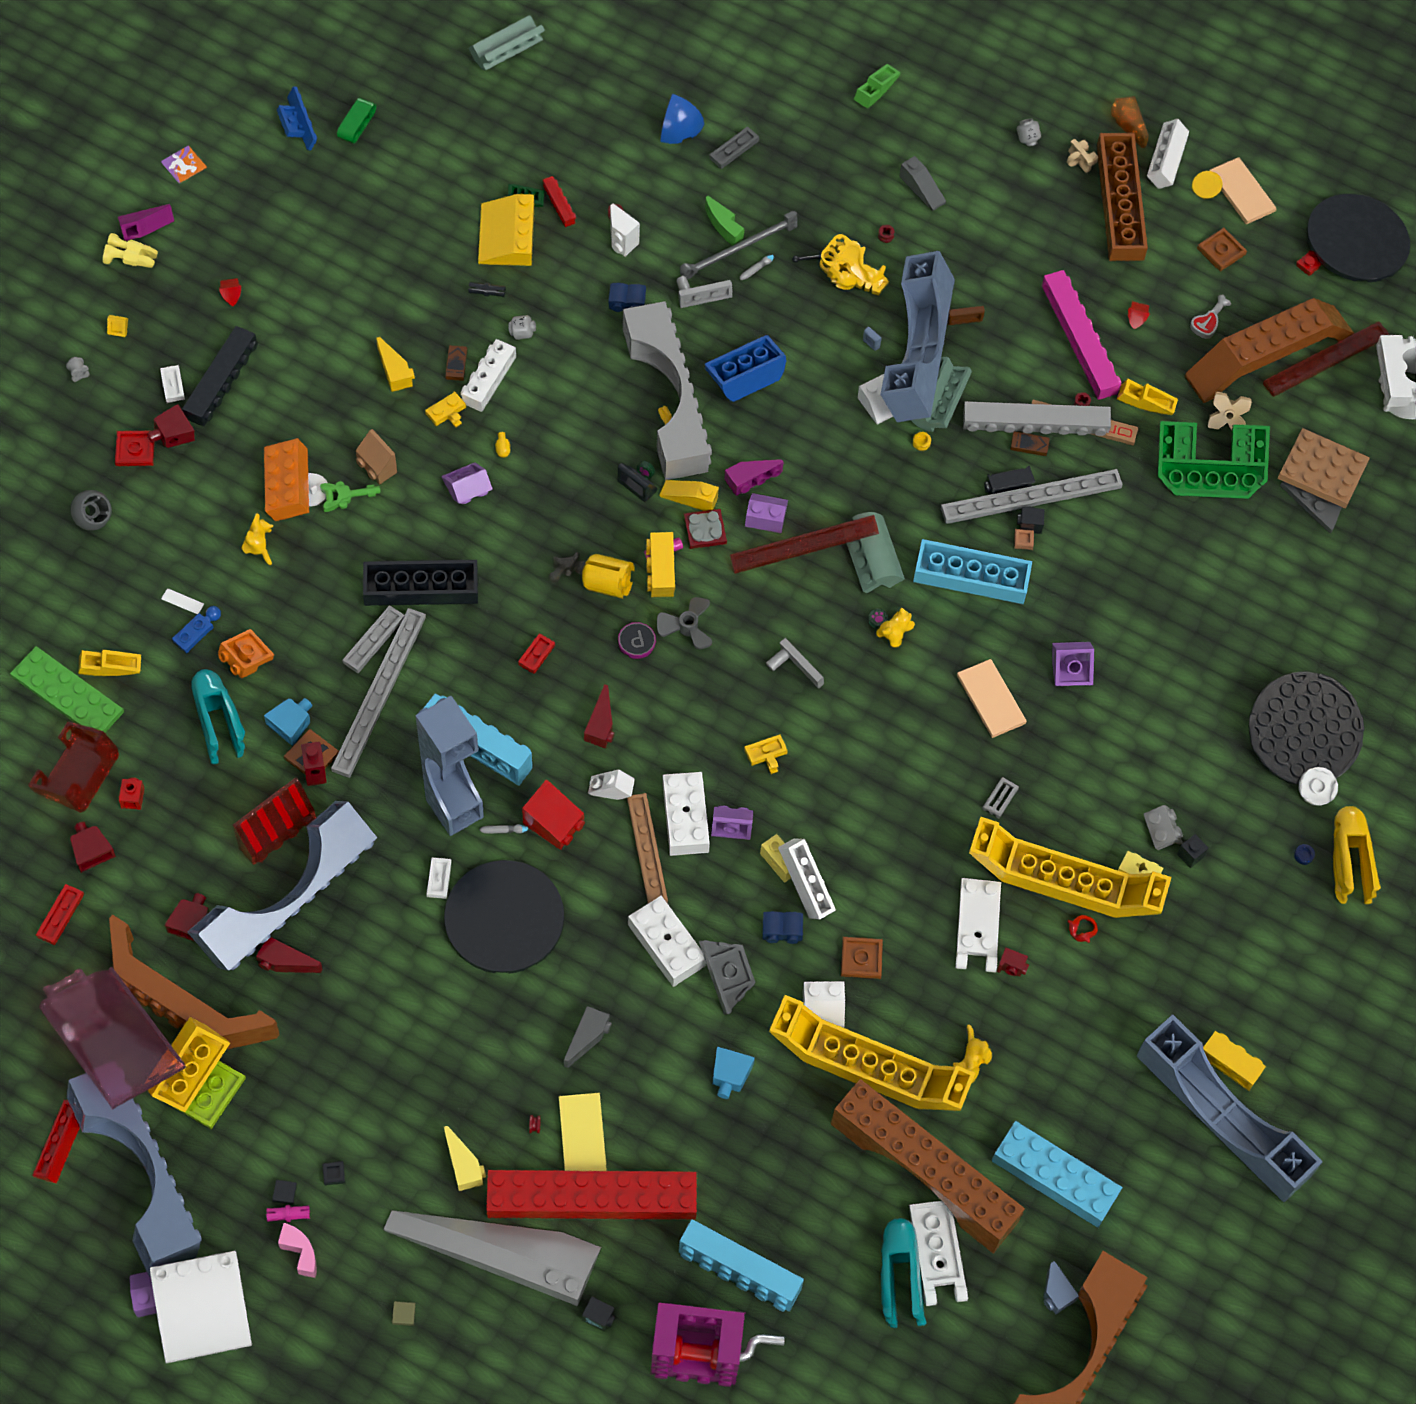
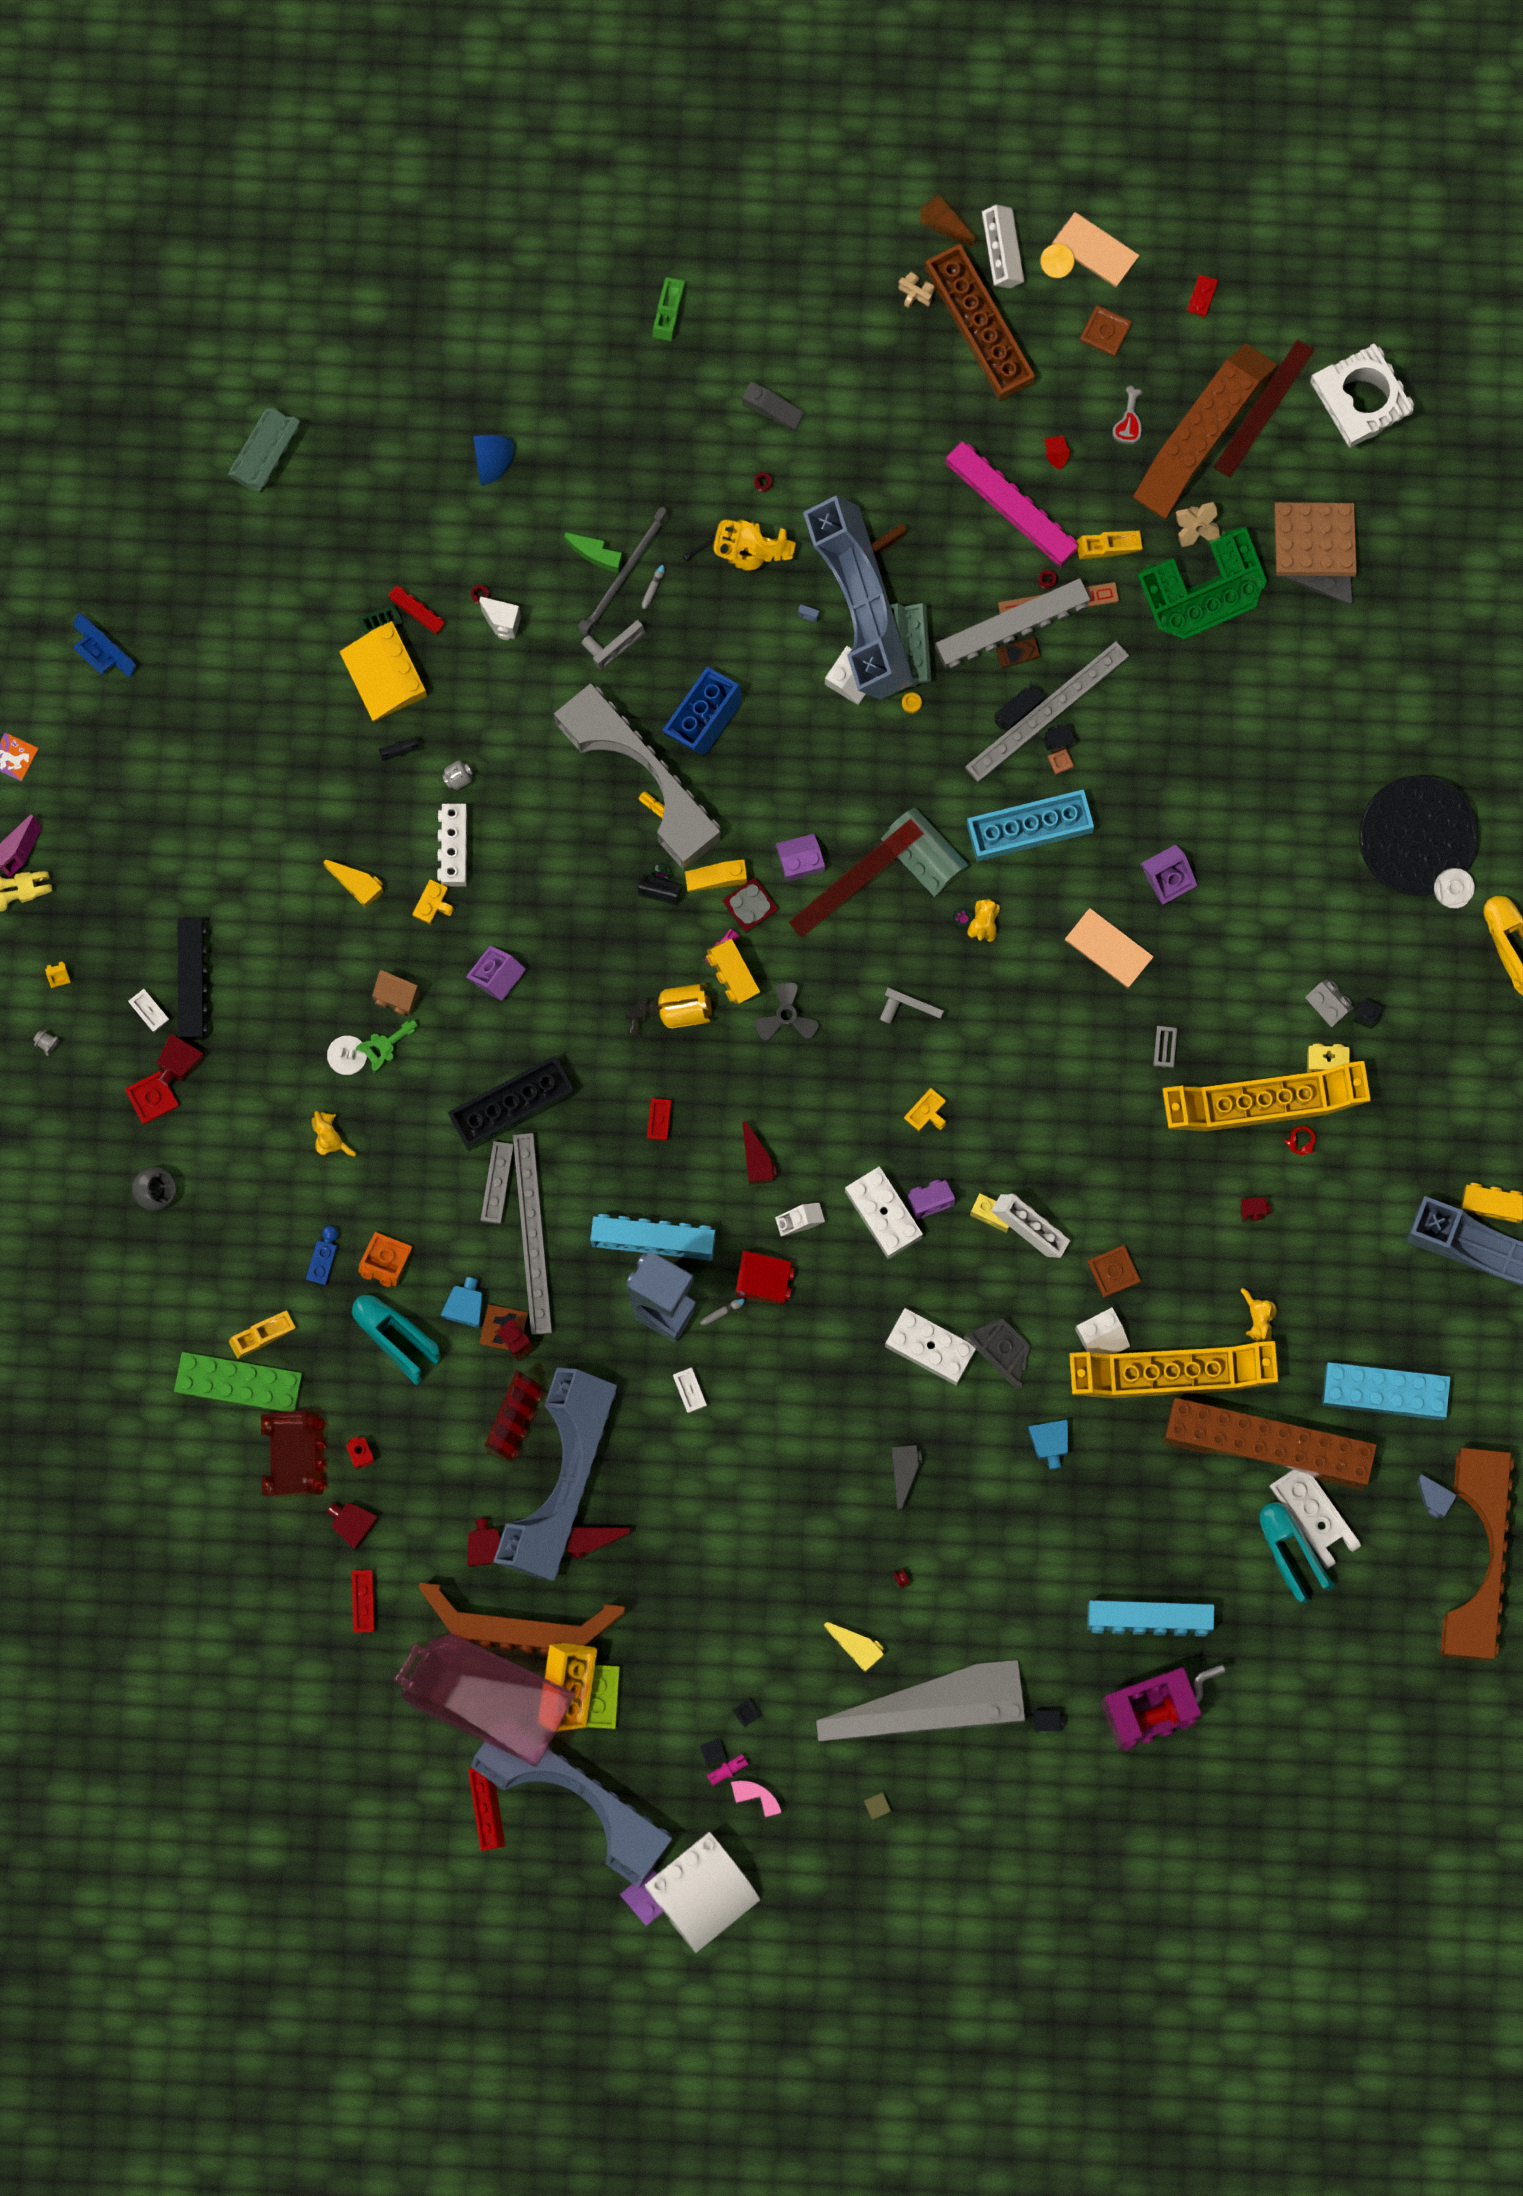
camera: 20 degrees left, 15 degrees up
white sticker [161,588,204,614] -> none
red tile [219,278,241,306] -> none
orange brick [264,438,309,521] -> none
green beam [337,97,376,144] -> none
reddish brown tile [445,345,468,381] -> none
black tile [445,860,564,974] -> none
red brick [487,1170,697,1219] -> none
yellow cylinder [495,432,510,458] -> none
light yellow tile [559,1093,607,1171] -> none
dark blue brick [609,283,646,312] -> none
black tile [618,622,656,659] -> none
medium nougat tile [627,793,668,904] -> none
dark grey plate [709,126,759,169] -> none
magenta slope [724,459,784,496] -> none
dark blue brick [763,911,803,944] -> none
white hinge [956,878,1001,973] -> none
light grey head [1017,119,1041,146] -> none
clear blue tile [1294,844,1315,865] -> none
black tile [1306,194,1410,282] -> none

